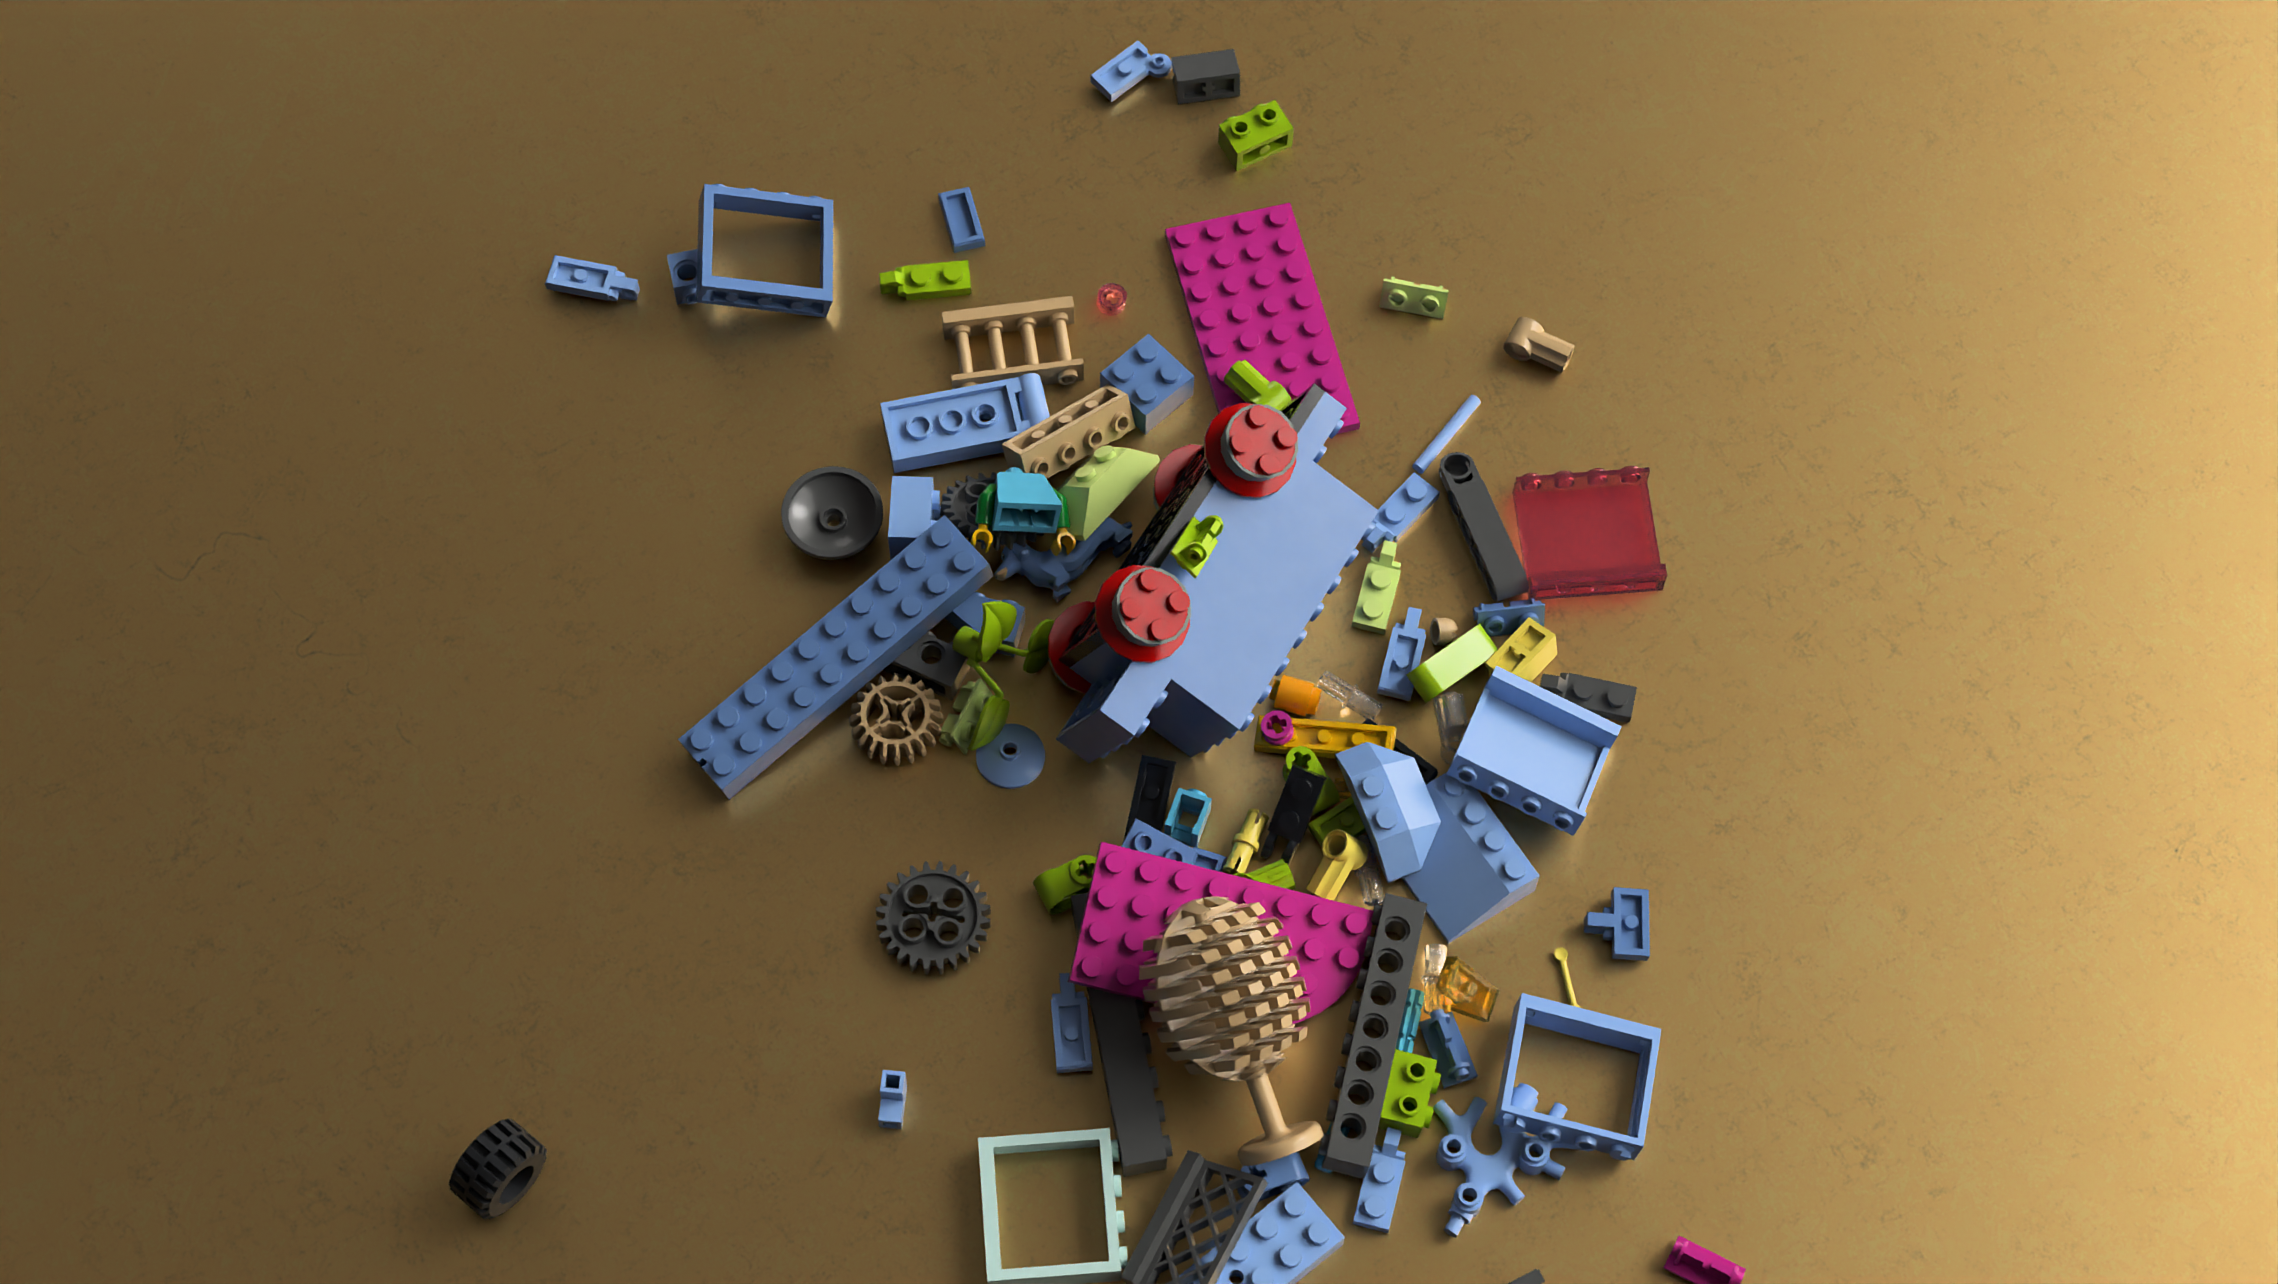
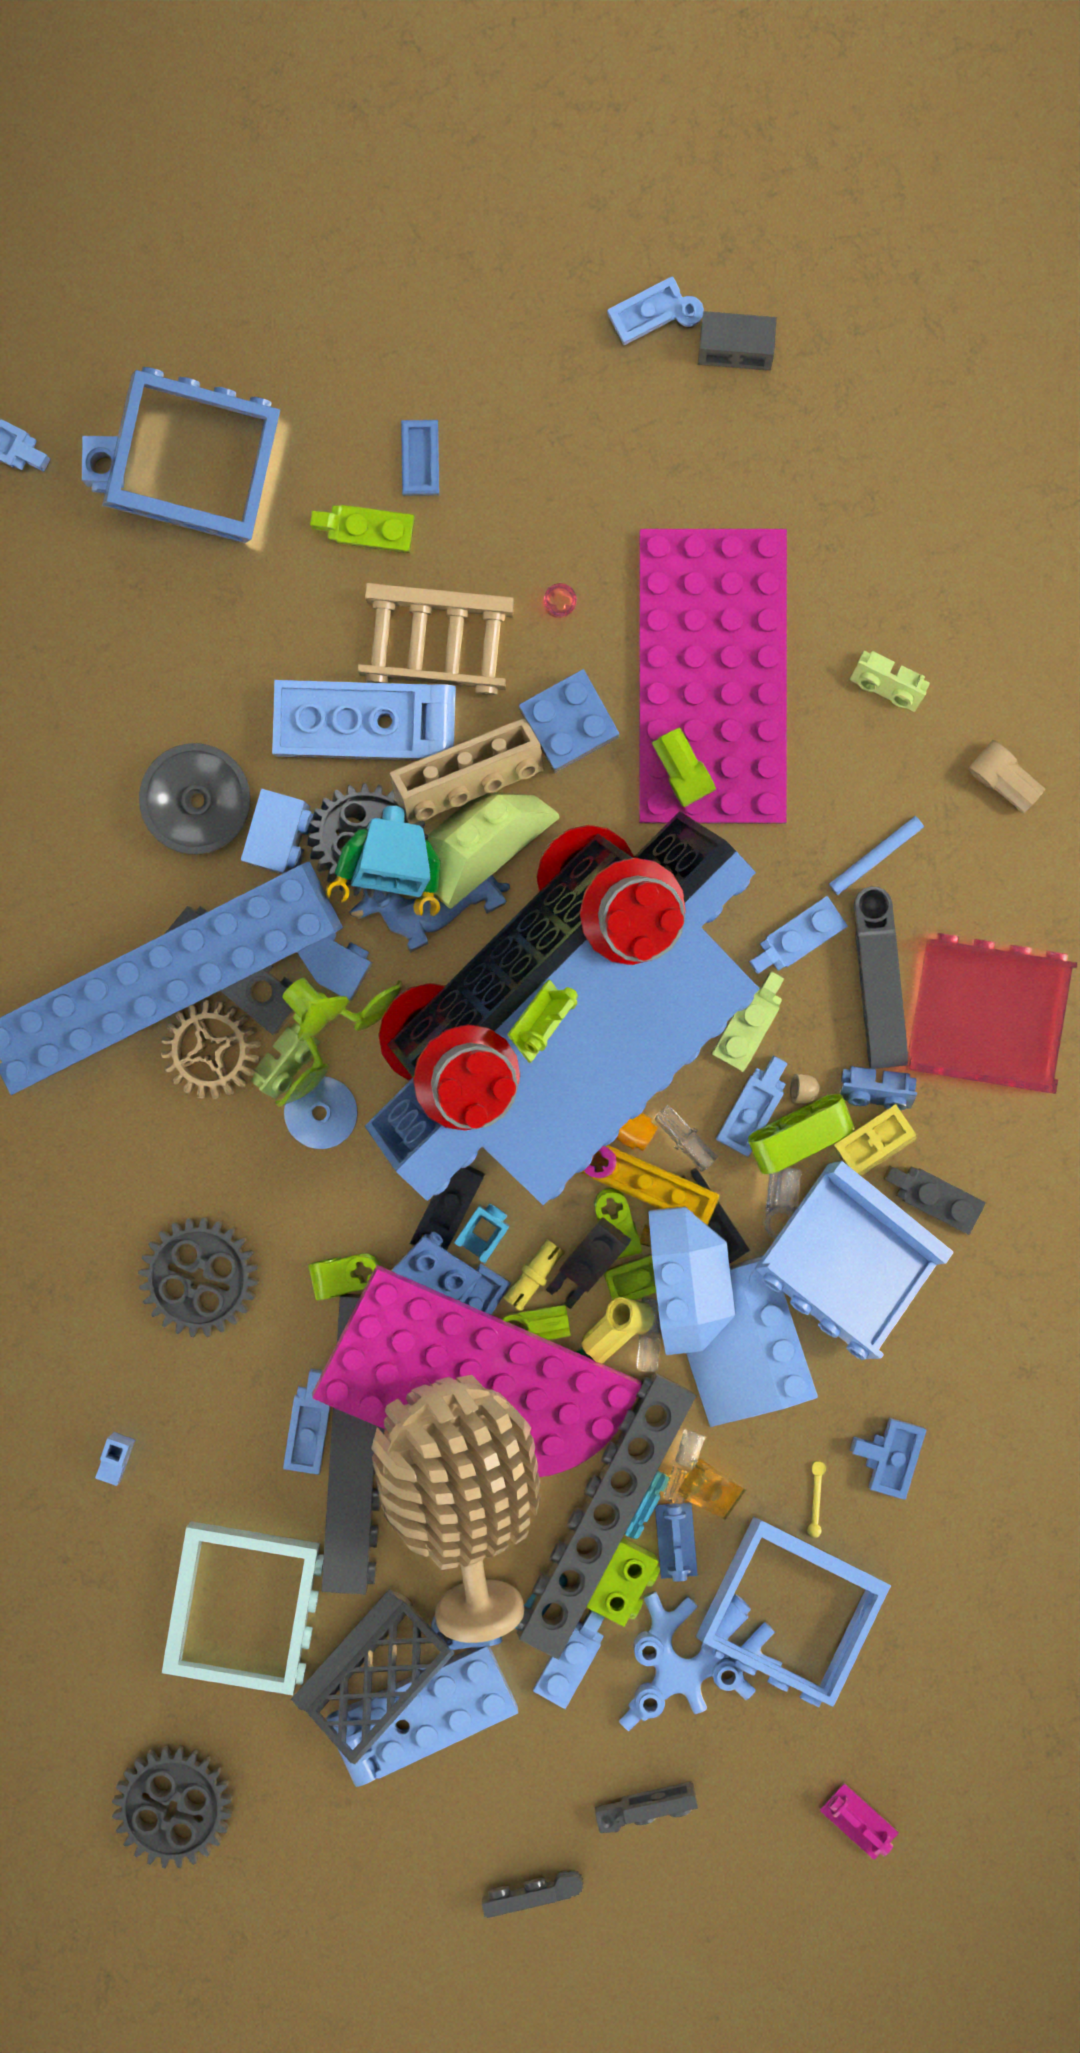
camera: 15 degrees right, 25 degrees up
lime brick [1218,100,1294,171] -> none

